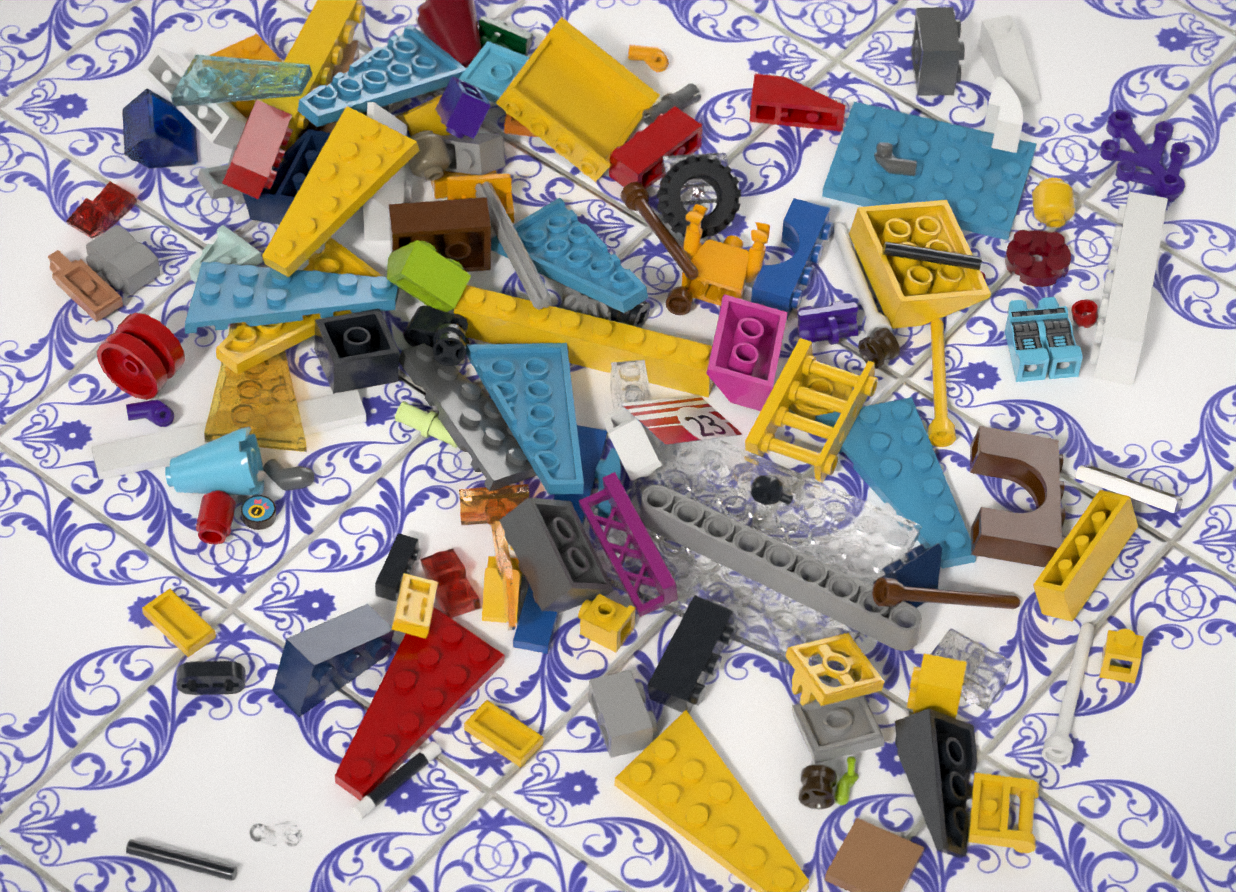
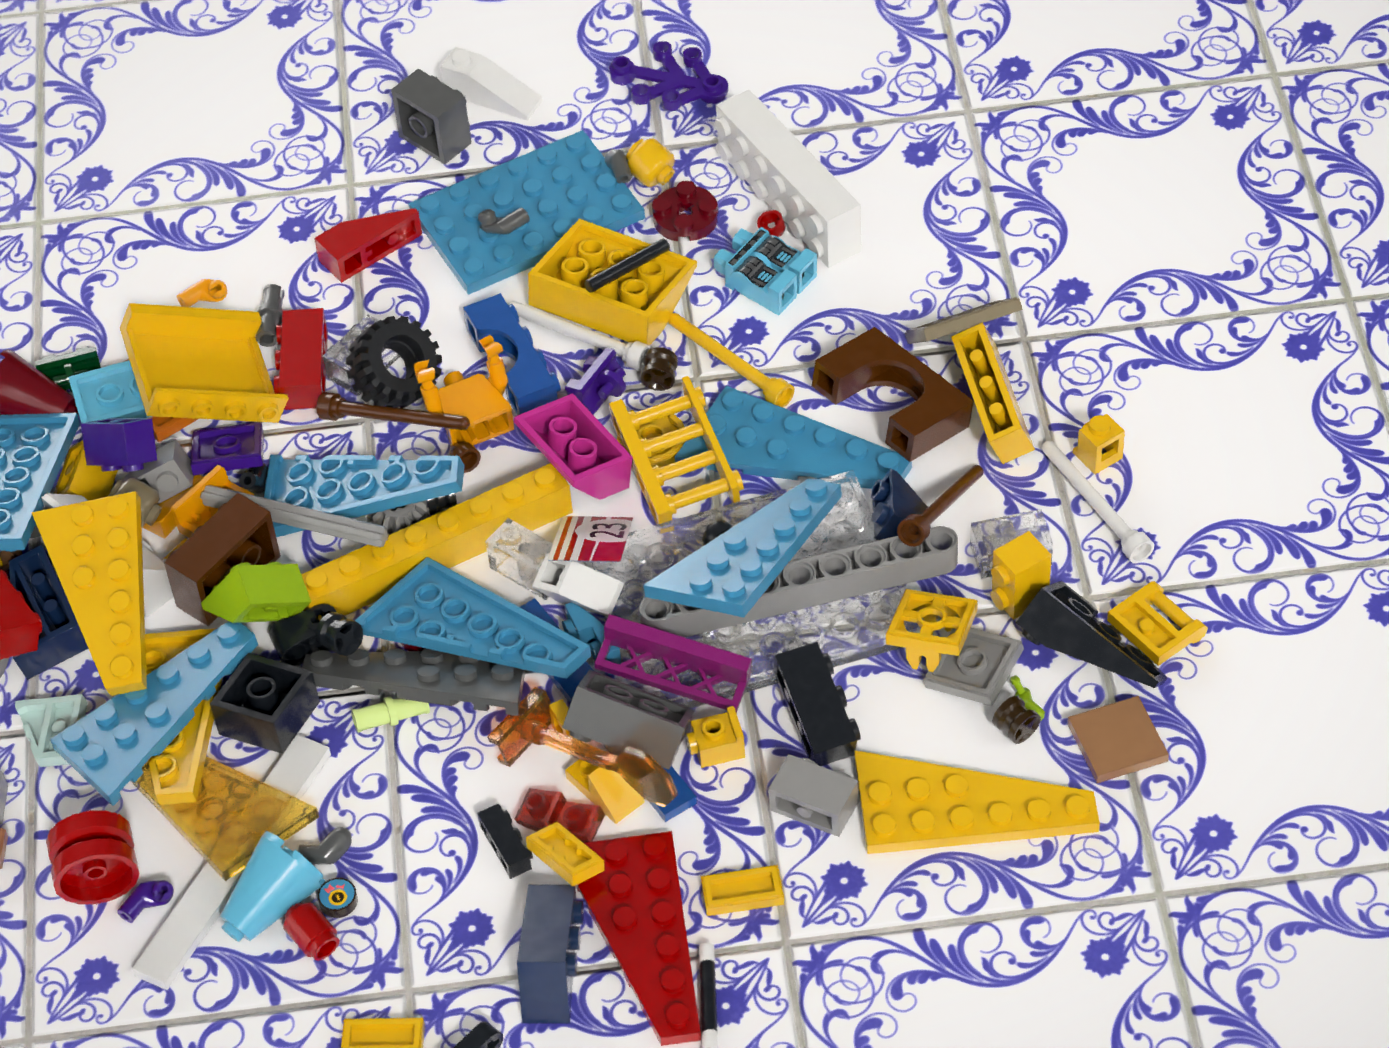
camera: 40 degrees left, 0 degrees up
white slope [983,76,1023,153] -> none
none -> dark purple tile [191,422,264,475]
none -> black arm [239,463,268,494]
none -> dark grey arm [605,149,632,183]
none -> dark azure wing [643,478,842,617]

